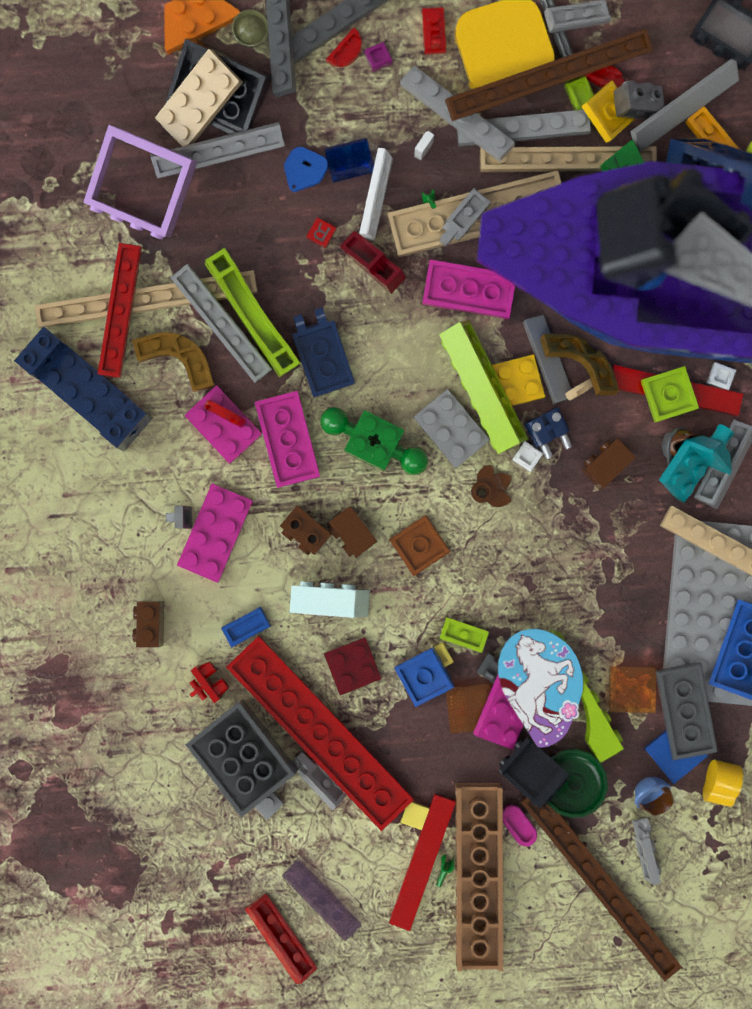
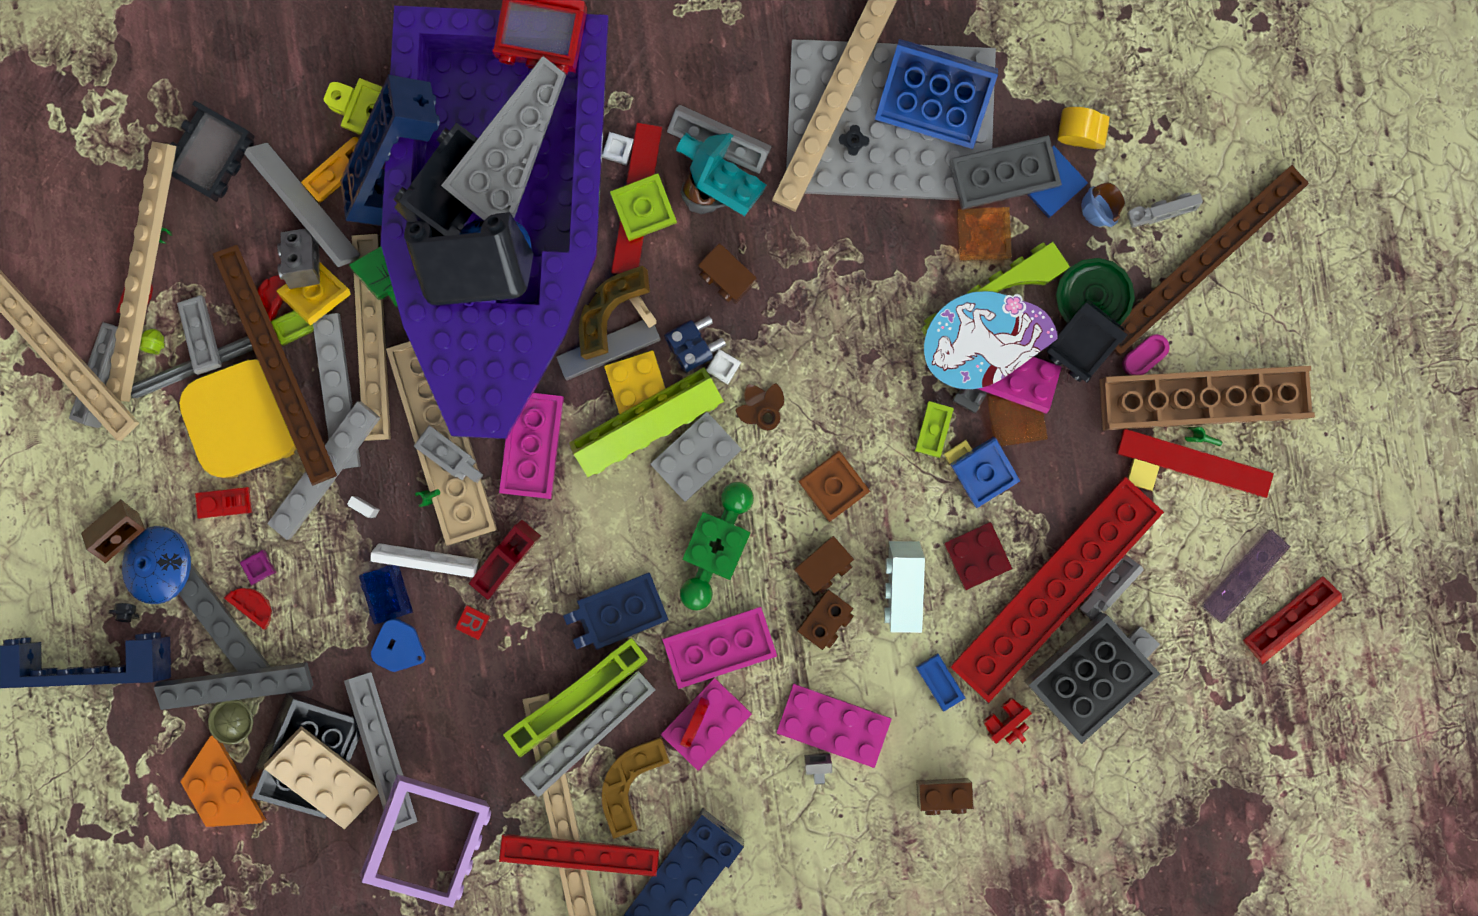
camera: 85 degrees left, 0 degrees up
none -> black plate [839,125,870,156]

